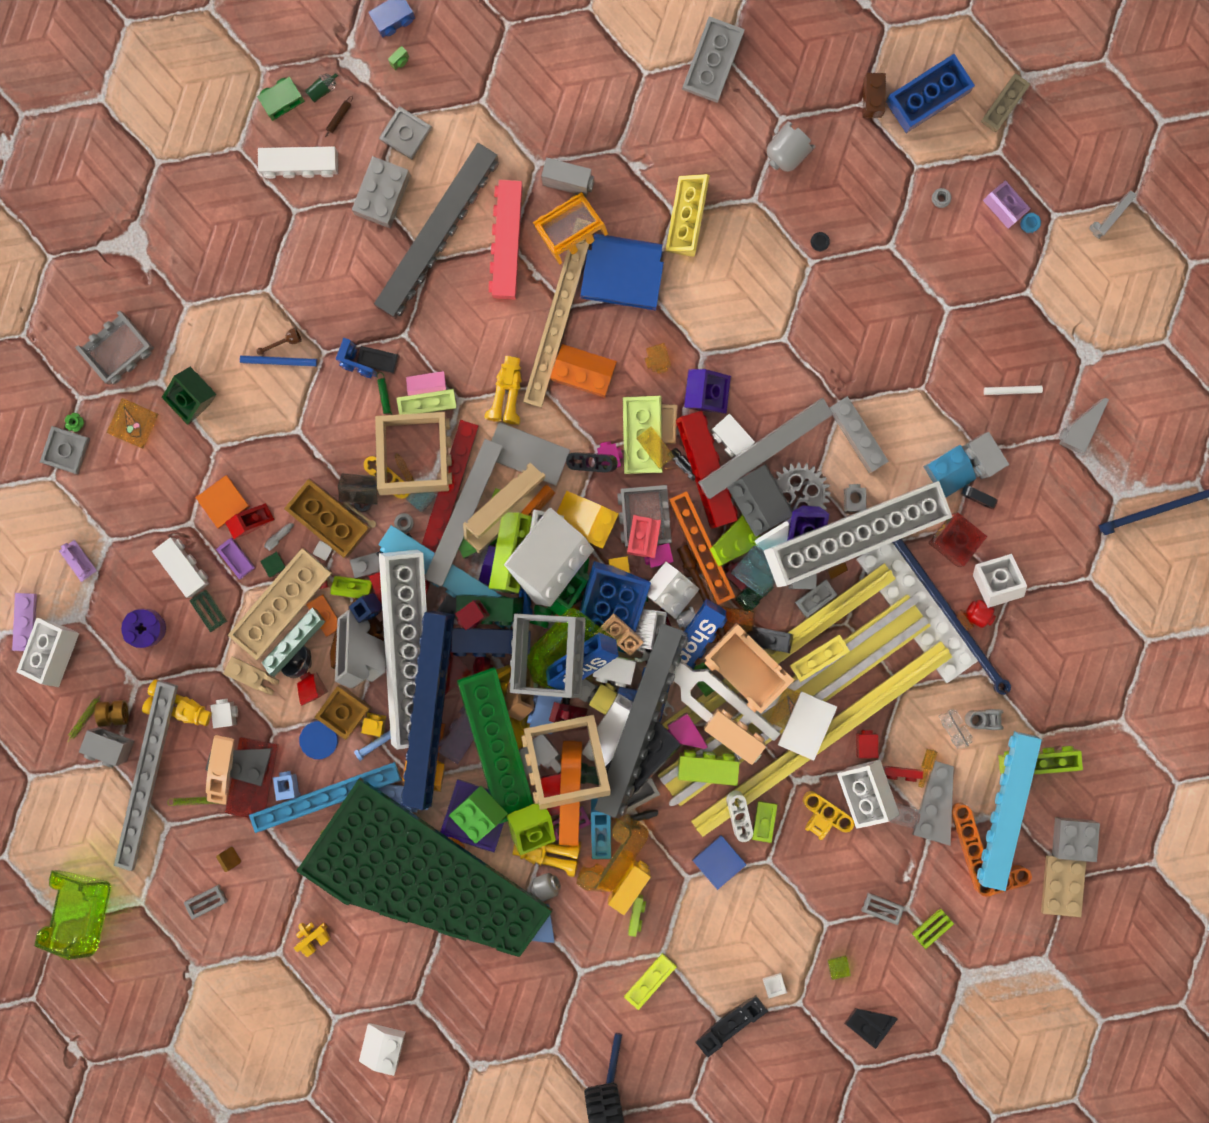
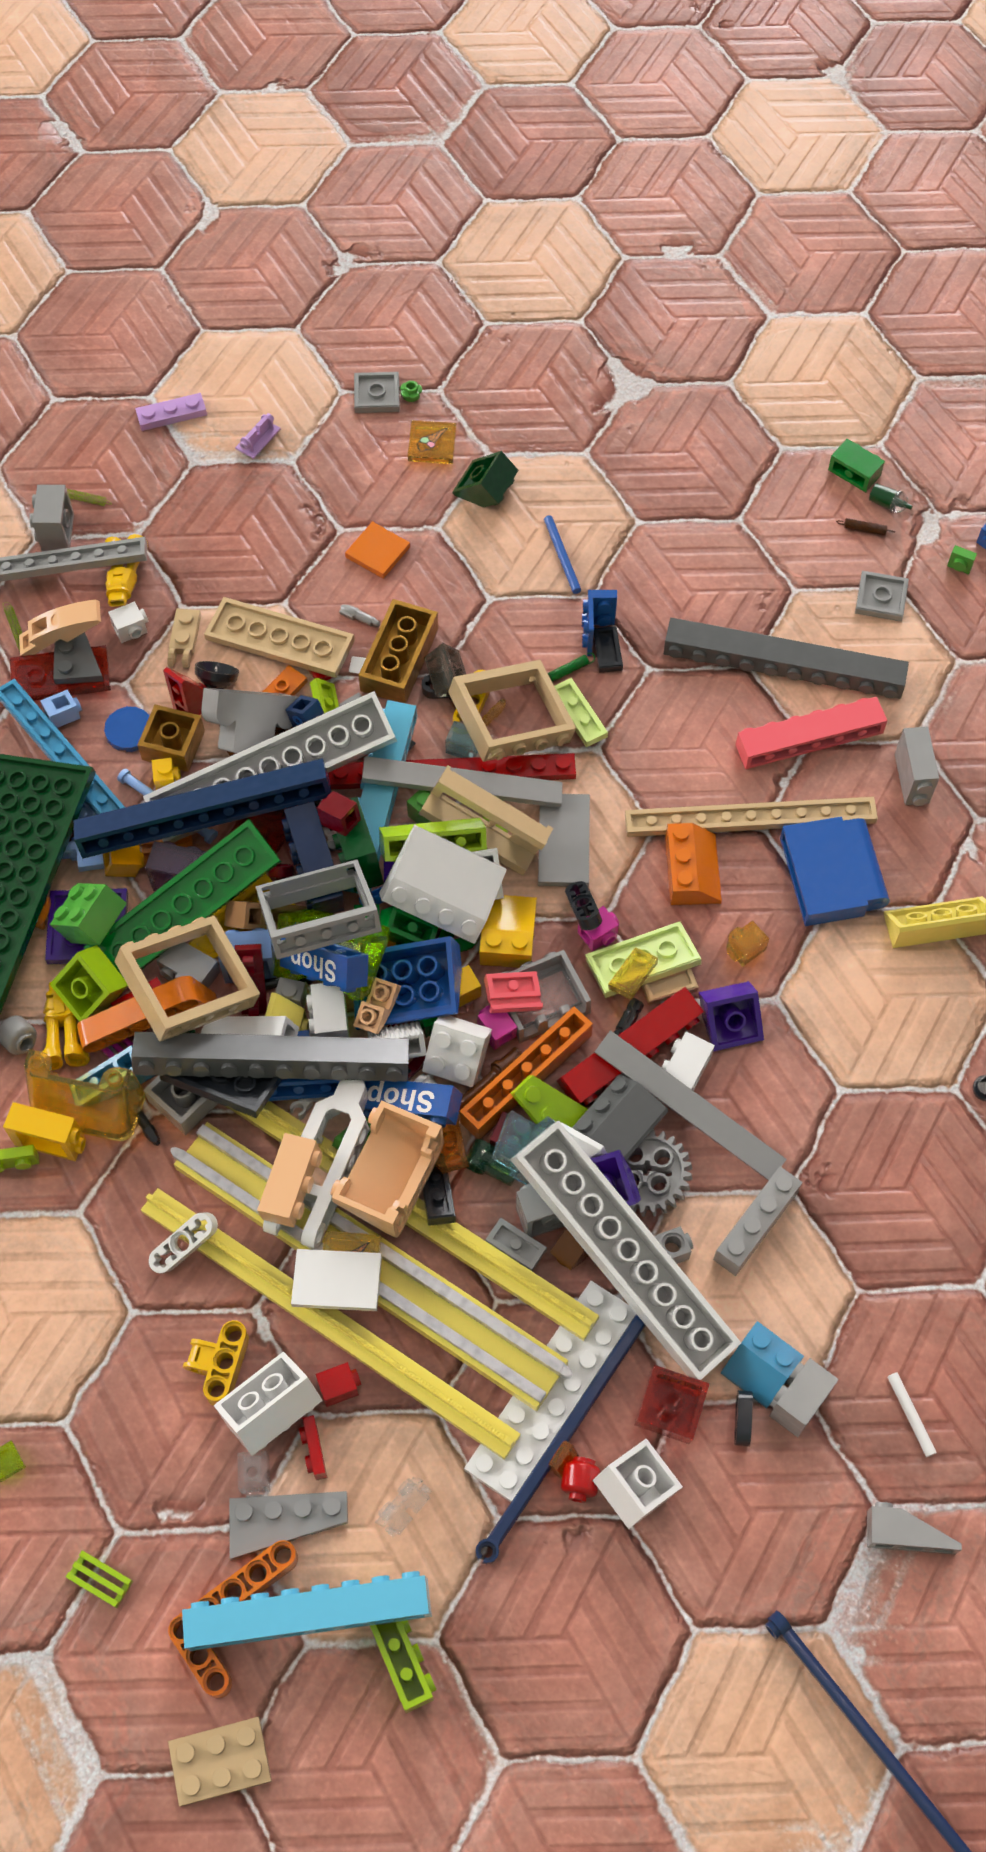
camera: 75 degrees right, 25 degrees down
white slope [17,618,79,687] -> none
window [75,310,154,385] -> none
pearl gold wheel [94,700,129,727] -> none
dark purple brick [121,609,166,648] -> none
white brick [152,537,209,598] -> none
clear green tile [189,590,228,632] -> none
medium lavender tile [216,538,256,580] -> none
red slope [225,503,275,539] -> none
reddish brown hinge [256,328,302,355] -> none
white brick [258,147,338,179] -> none
dark green tile [260,552,286,578] -> none
sand green plate [261,608,325,677] -> none
tan hinge [343,500,376,528] -> none
light grey brick [352,156,411,229] -> none
light grey plate [394,513,414,533] -> none
bright pink tile [406,371,446,396] -> none
yellow piece [484,356,522,425] -> none
orange tile [521,484,556,517] -> none
window [533,192,608,265] -> none
dark pink slope [667,712,708,749] -> none
lime brick [677,749,740,786] -> none
blue tile [692,835,746,890] -> none
lime plate [752,801,777,843] -> none
light yellow plate [789,635,850,682] -> none
light grey tile [861,893,905,925] -> none
clear yellow axle [918,749,938,788] -> none
light grey piece [965,709,1003,730] -> none
light grey brick [1052,817,1100,862] -> none

